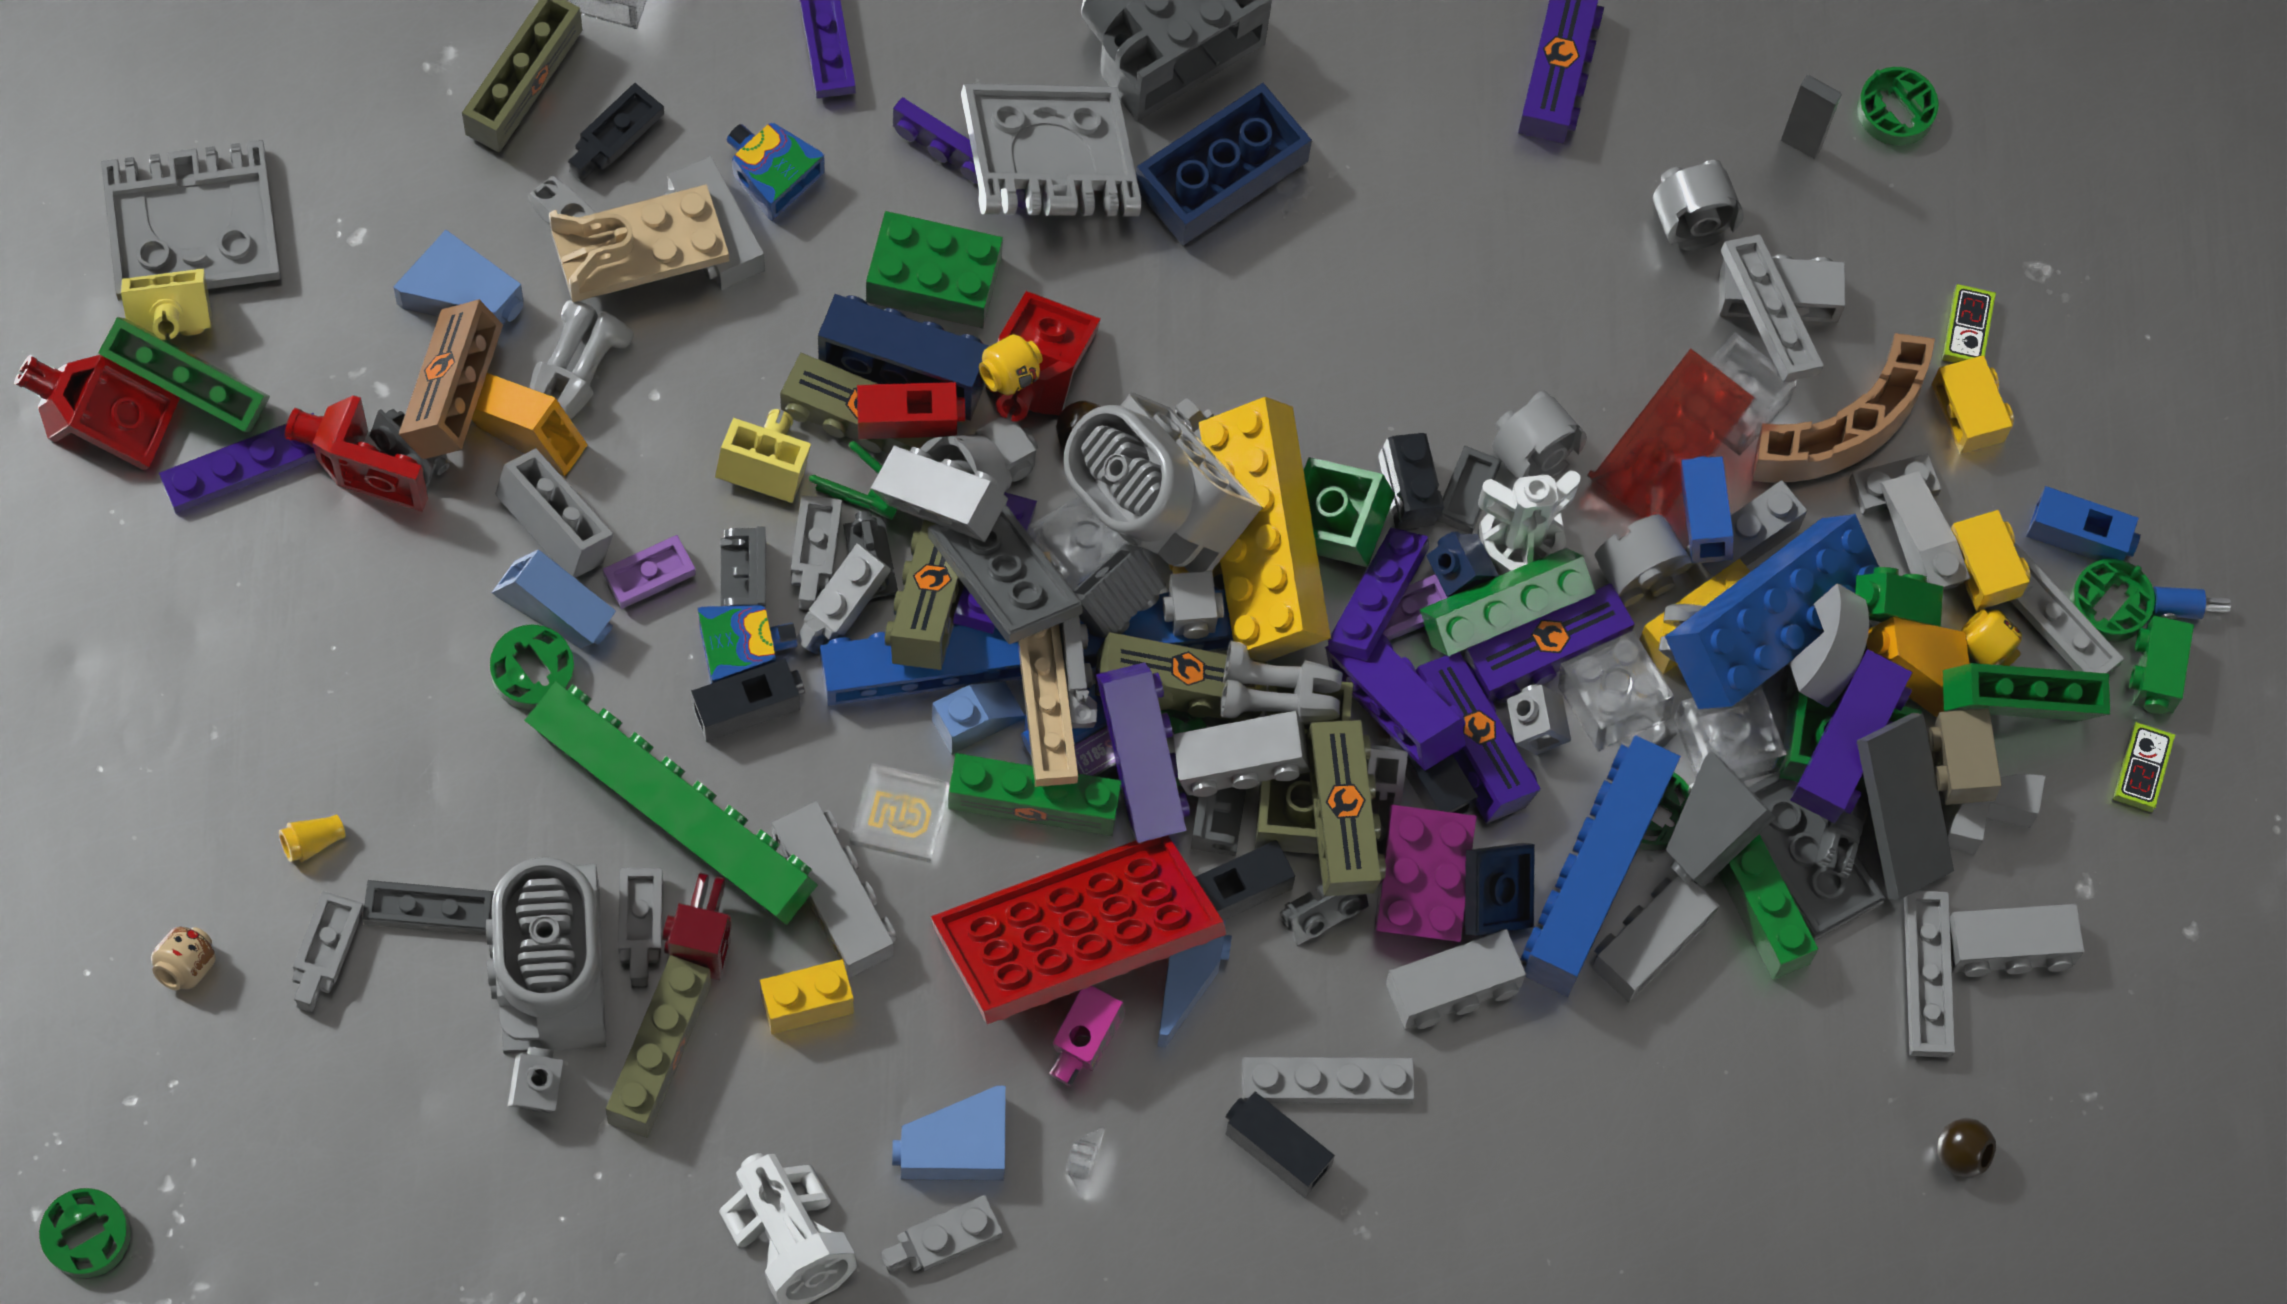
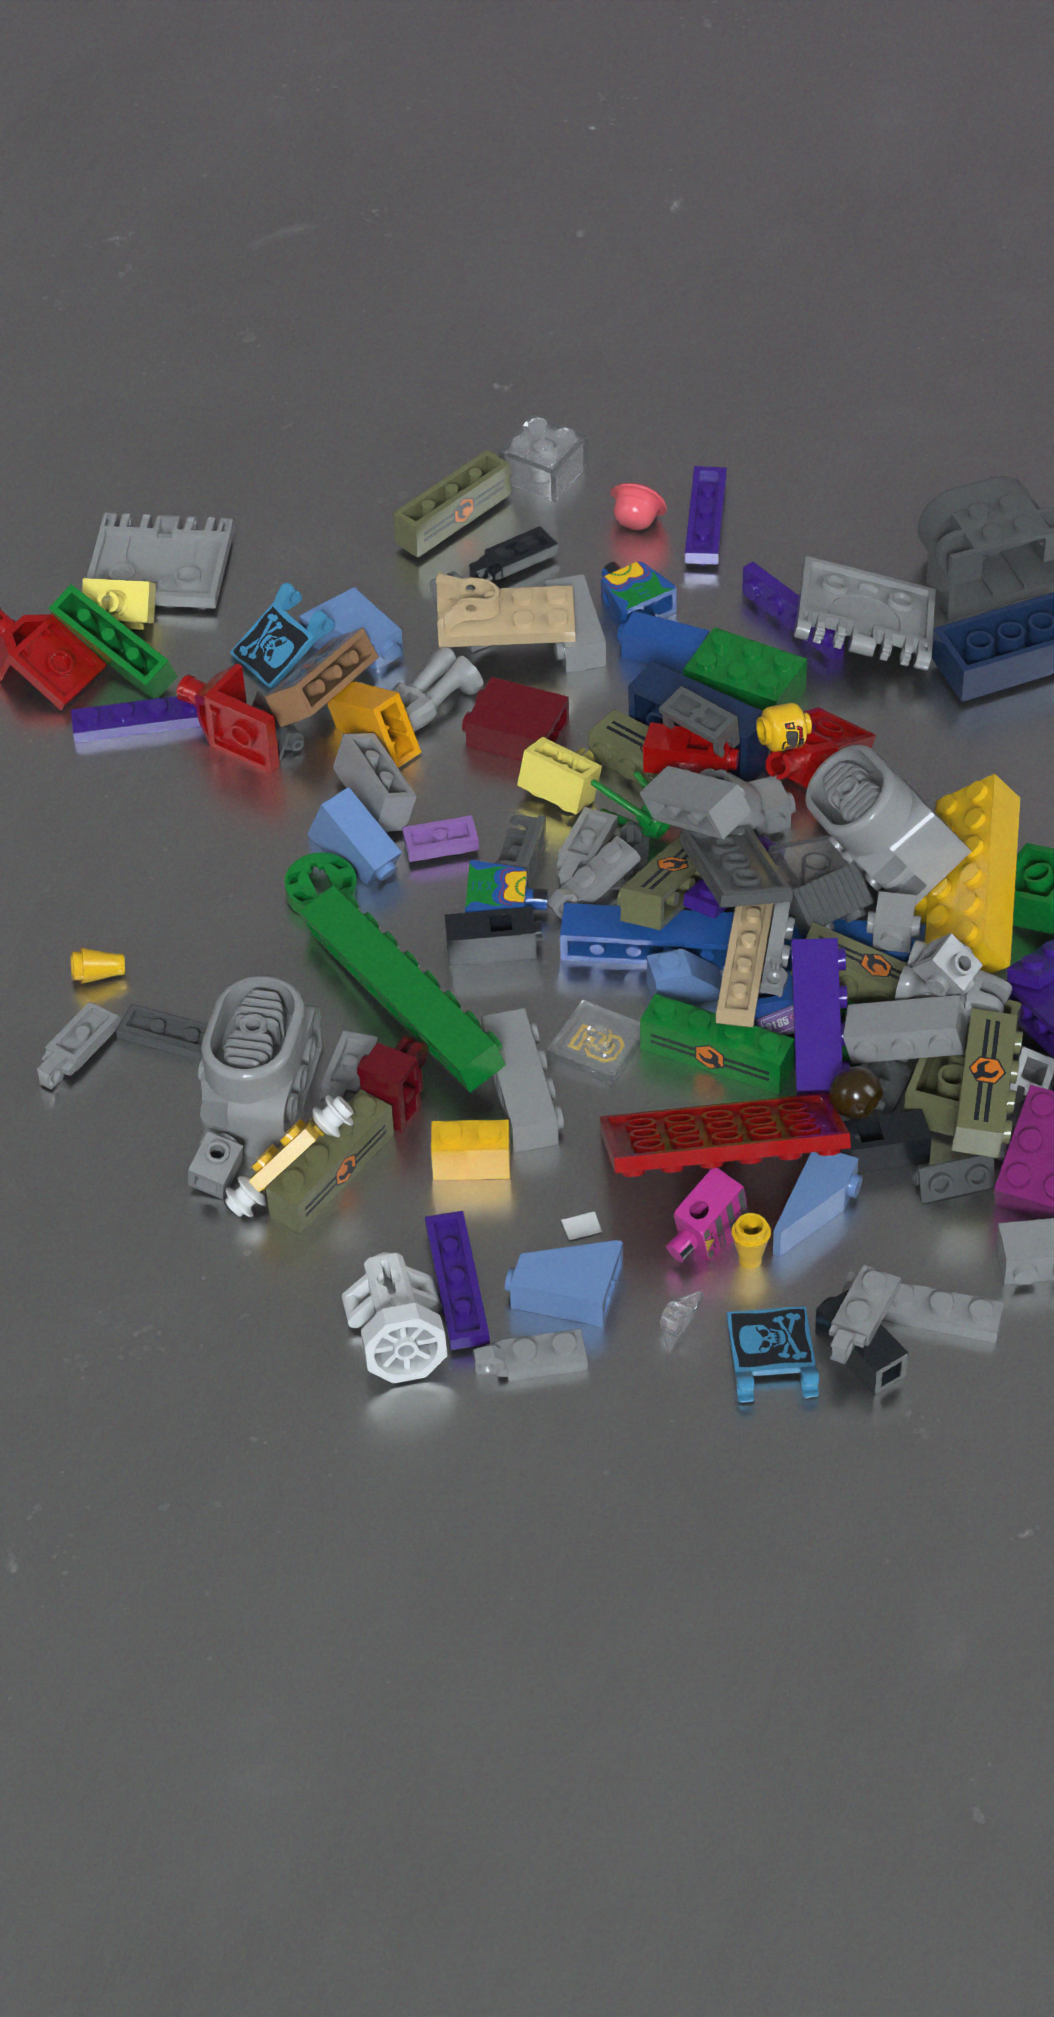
camera: 25 degrees right, 20 degrees down
none -> plate [225,1095,354,1217]
none -> flag [230,583,335,690]
none -> dark purple plate [425,1211,490,1350]
none -> dark red brick [462,677,569,761]
none -> white sticker [561,1212,602,1241]
none -> coral hat [610,482,667,530]
none -> blue brick [617,611,709,674]
none -> dark grey hinge [659,686,740,757]
none -> flag [726,1306,819,1403]
none -> yellow cone [731,1213,771,1269]
none -> dark brown piece [829,1066,883,1120]
none -> light grey hinge [829,1264,901,1364]
none -> light grey brick [912,933,983,997]

